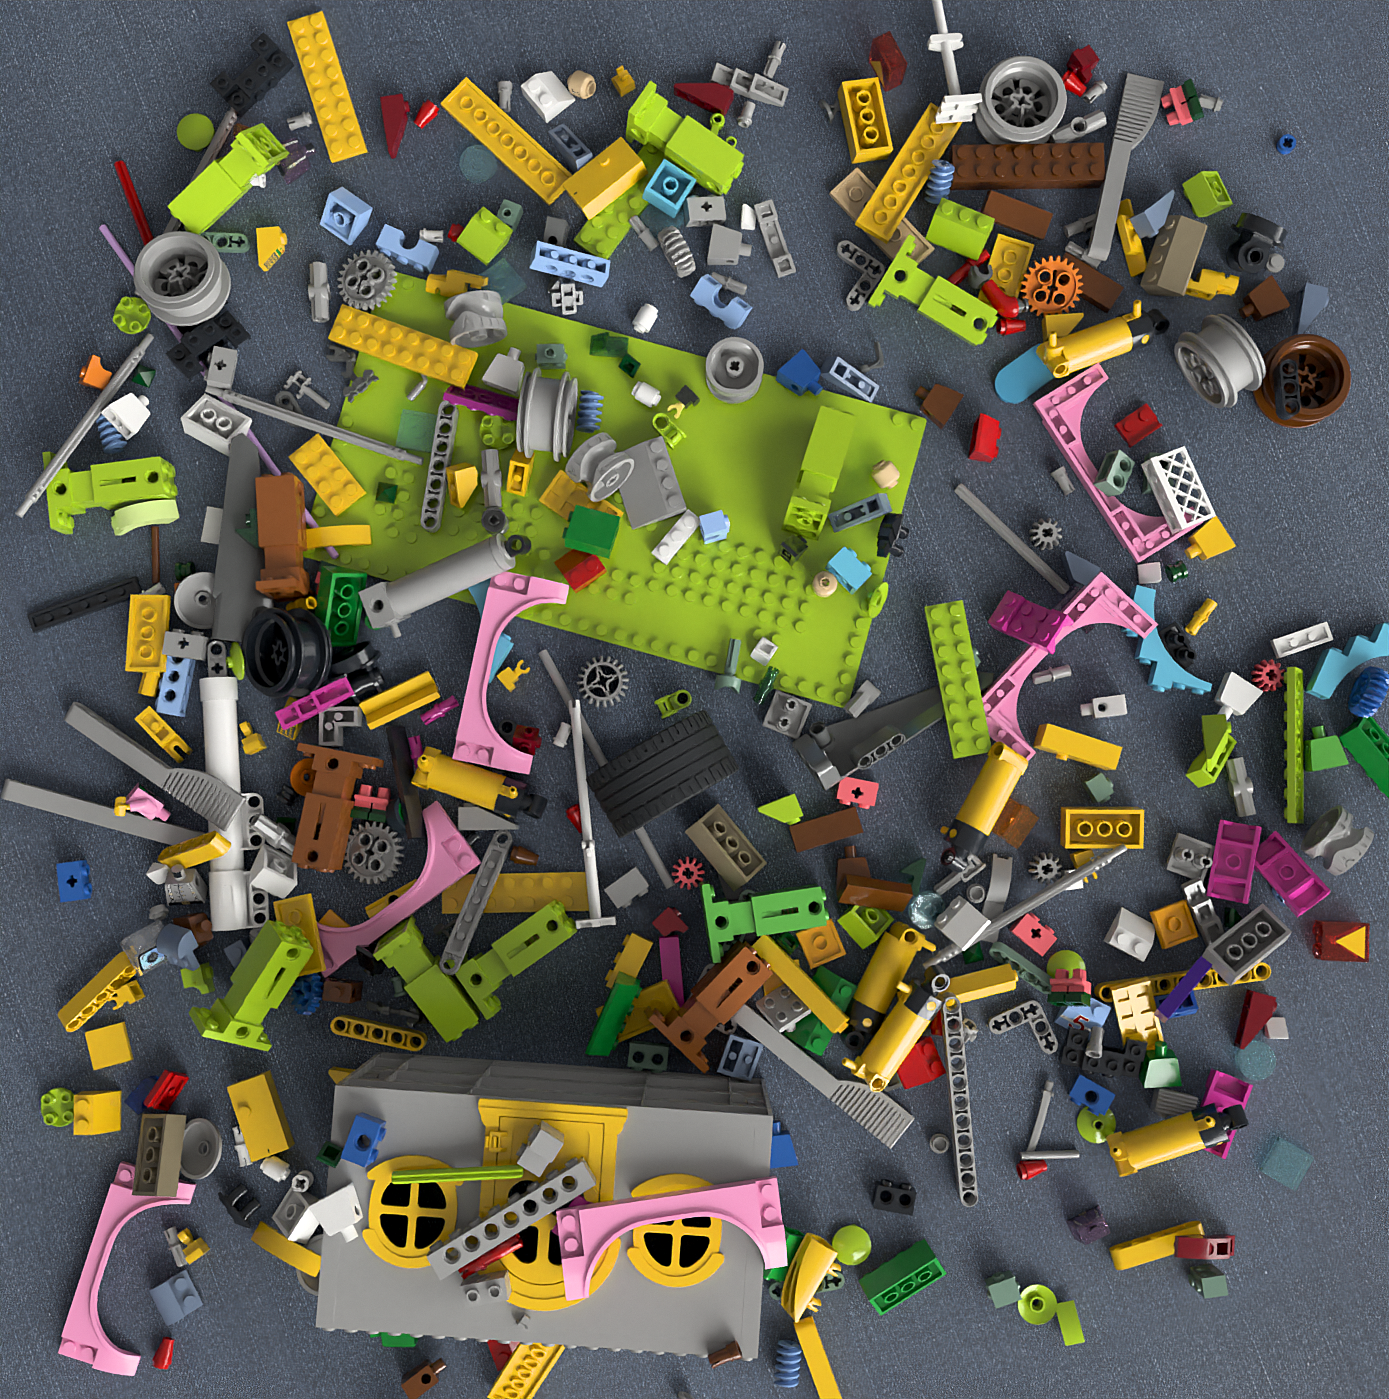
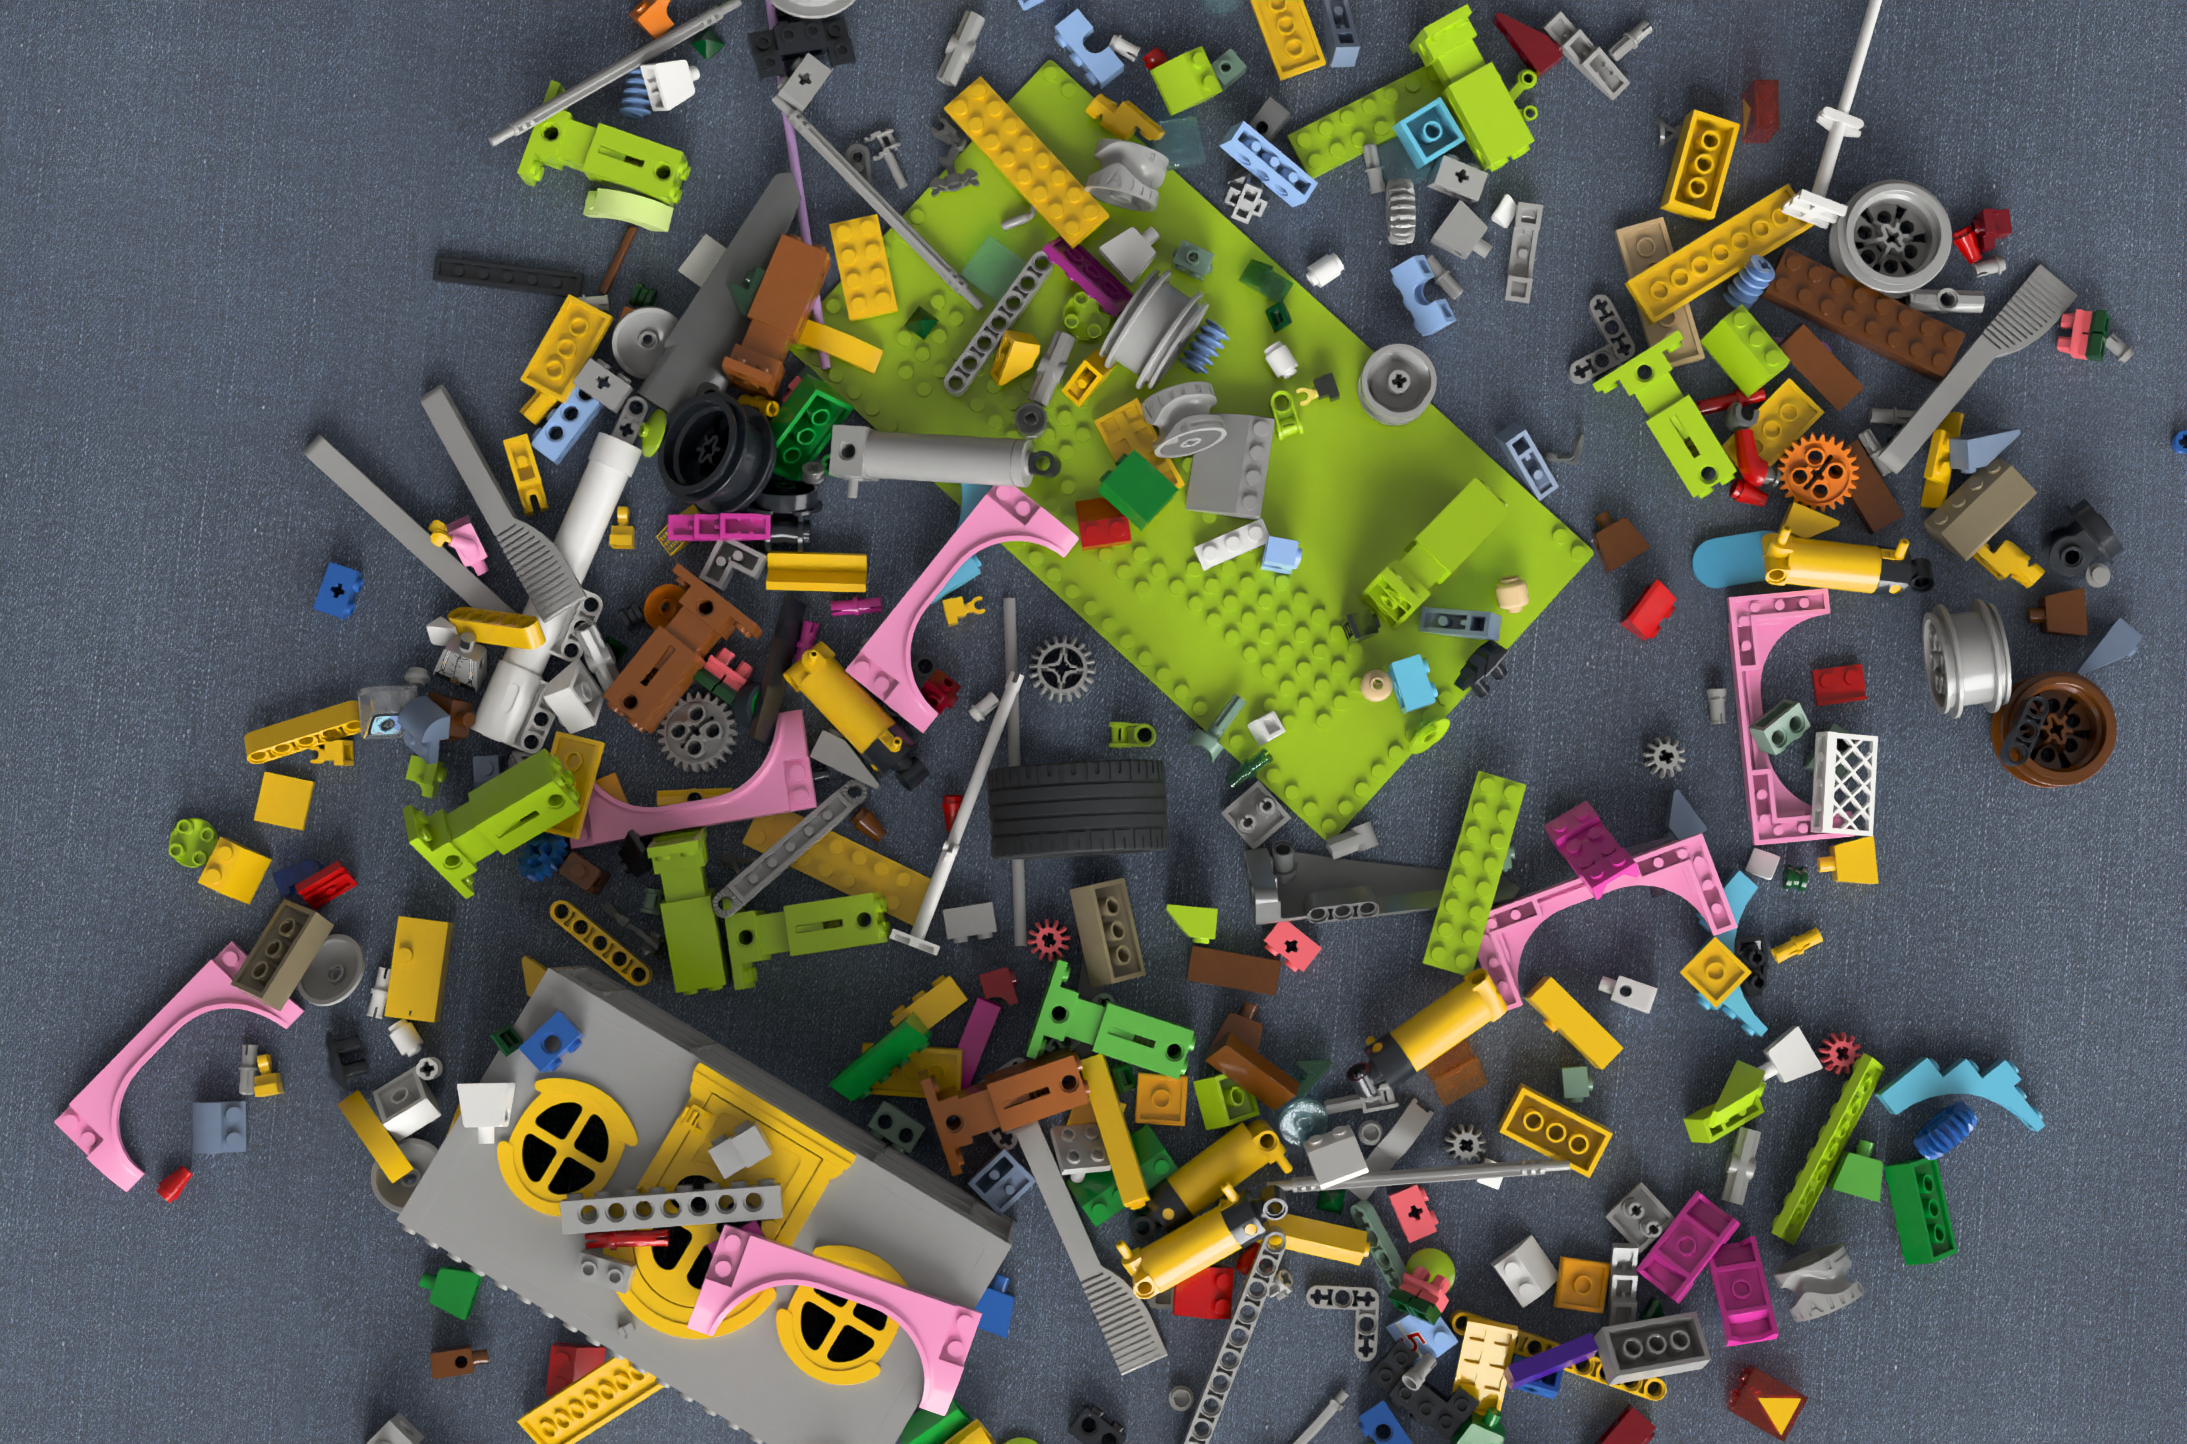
camera: 20 degrees right, 0 degrees up
white slope [181,394,252,457] -> none
light grey gear [337,250,397,311] -> none
lime axle [391,1165,524,1184] -> none
yellow brick [562,137,648,220] -> none
light grey pin [737,101,755,128] -> none
blue torso [776,349,823,396] -> none
light grey axle [954,483,1070,594] -> none
light grey axle [1032,664,1071,684] -> none
yellow piece [1069,848,1097,883] -> none
lime slope [1182,171,1233,218] -> none
white plate [1270,622,1333,659] -> none
none -> light grey bush [802,462,824,484]
none -> yellow plate [1679,937,1752,1008]

